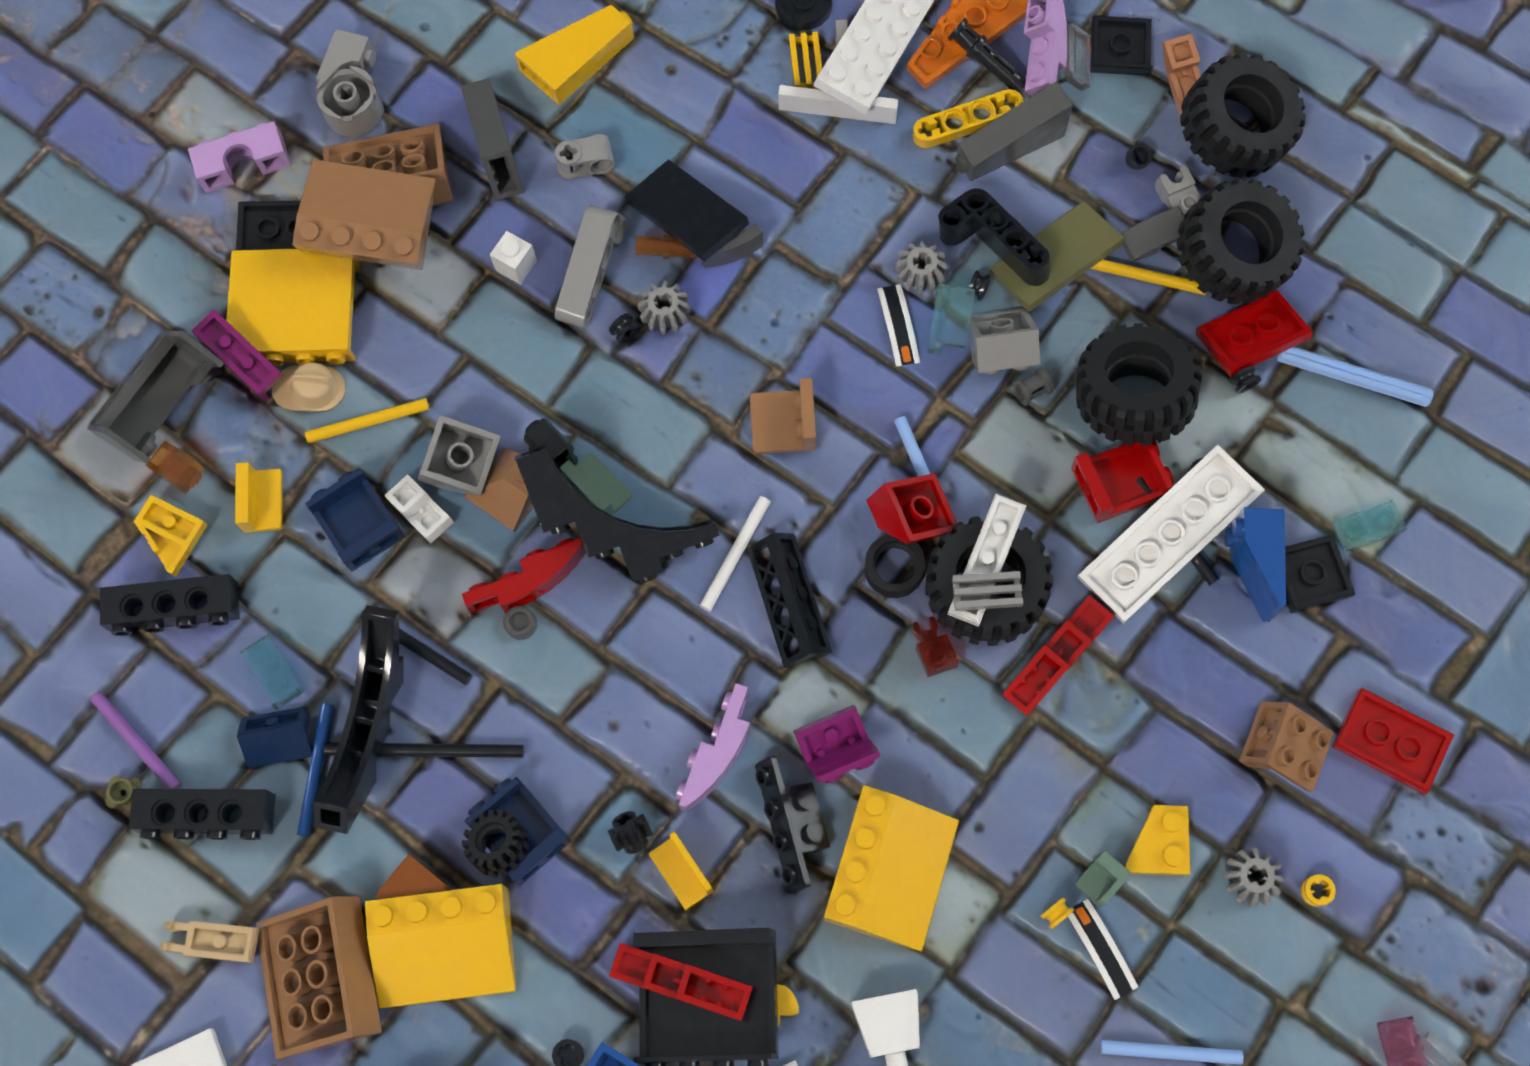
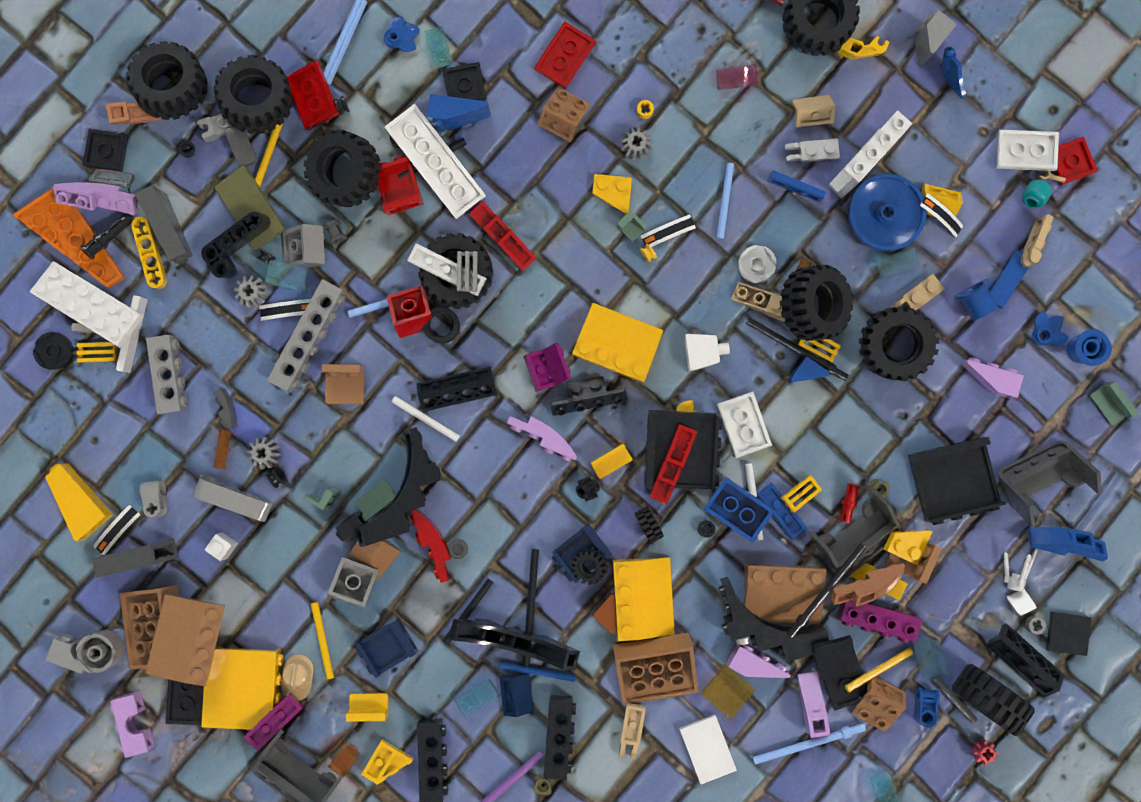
camera: 90 degrees left, 15 degrees up
white slope [384,474,454,544] -> none
black tile [624,159,749,262] -> none
clear red plate [913,616,959,677] -> none
none -> sticker [93,505,140,556]
none -> light grey brick [146,335,188,415]
none -> light grey brick [267,279,346,392]
none -> sand green panel [303,488,341,510]
none -> blue plate [384,16,420,52]
none -> black tyre [634,506,664,544]

